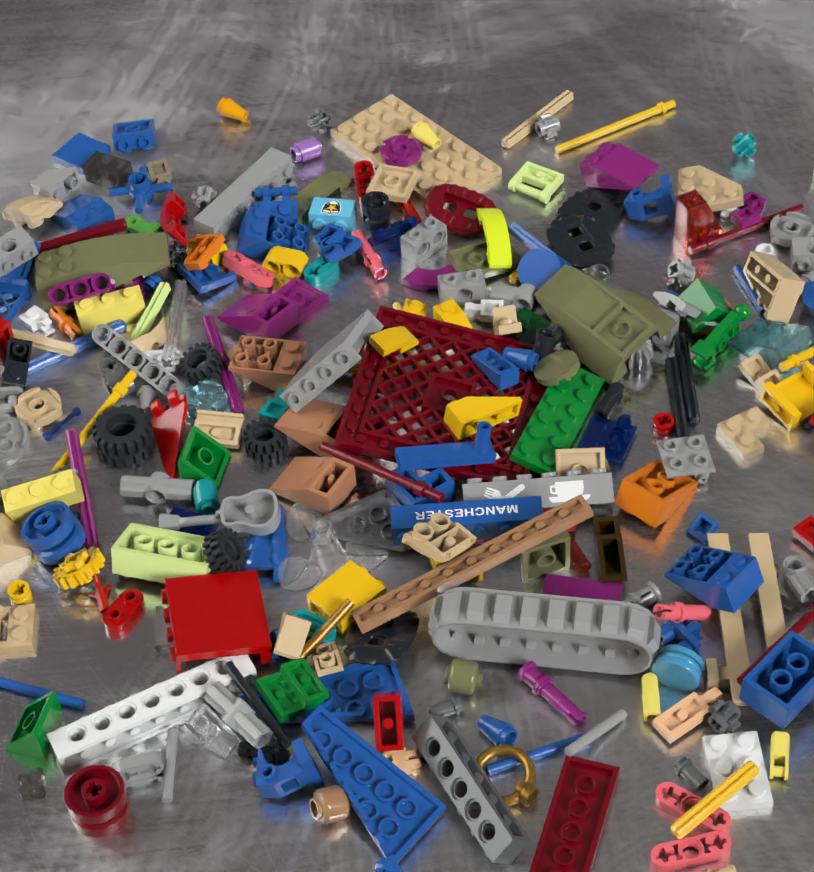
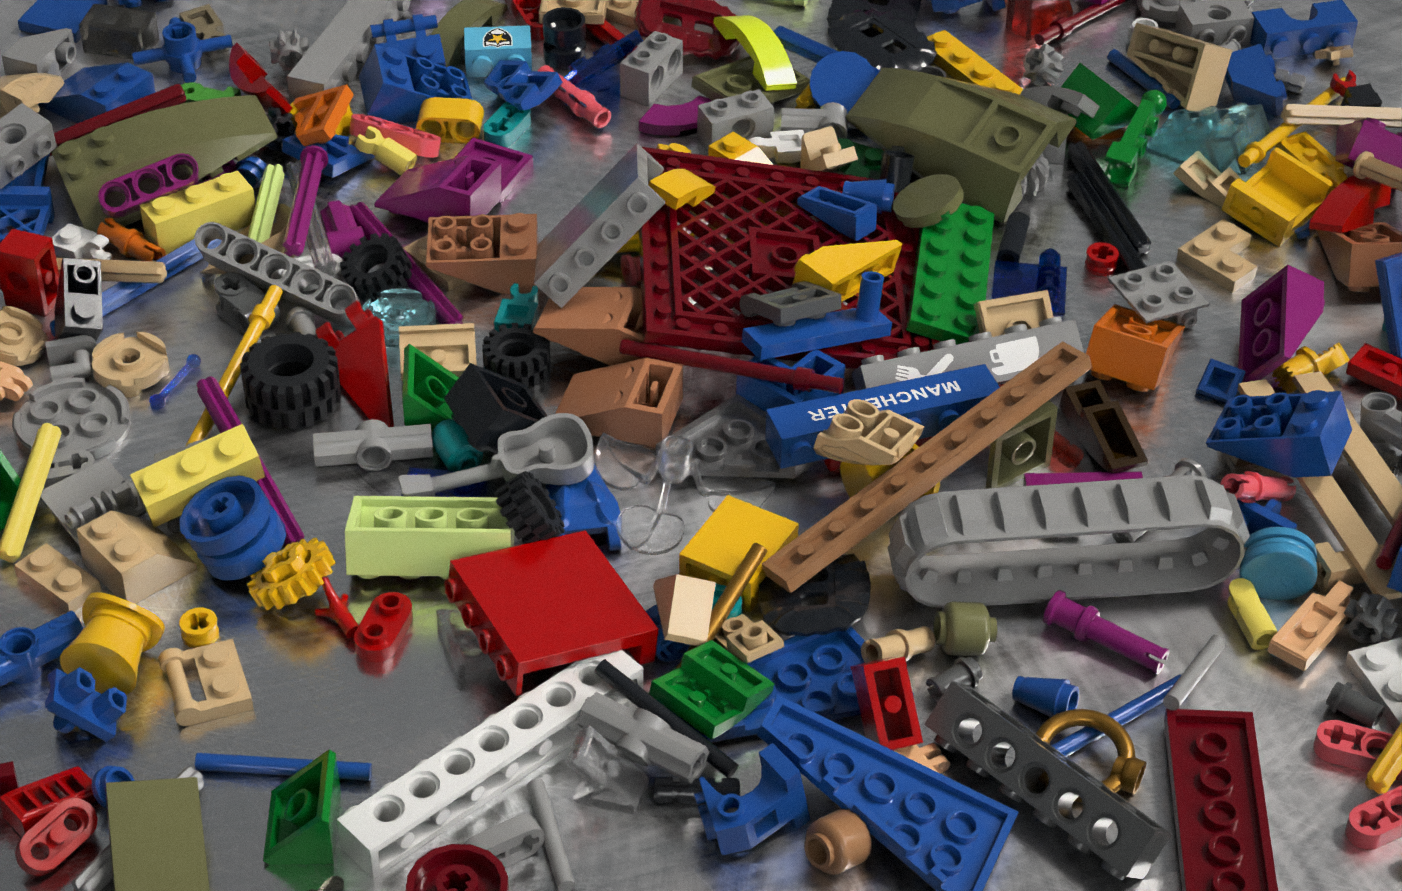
camera: 20 degrees left, 5 degrees down
none -> magenta axle [282,145,328,257]
none -> magenta piece [320,200,365,262]
none -> light yellow bar [355,126,417,175]
none -> black brick [444,363,547,454]
none -> dark grey plate [739,281,841,326]
none -> tan pin [861,626,936,663]
none -> yellow plate [927,30,1023,95]
none -> magenta slope [1238,264,1325,383]
none -> yellow connector [1272,342,1350,394]

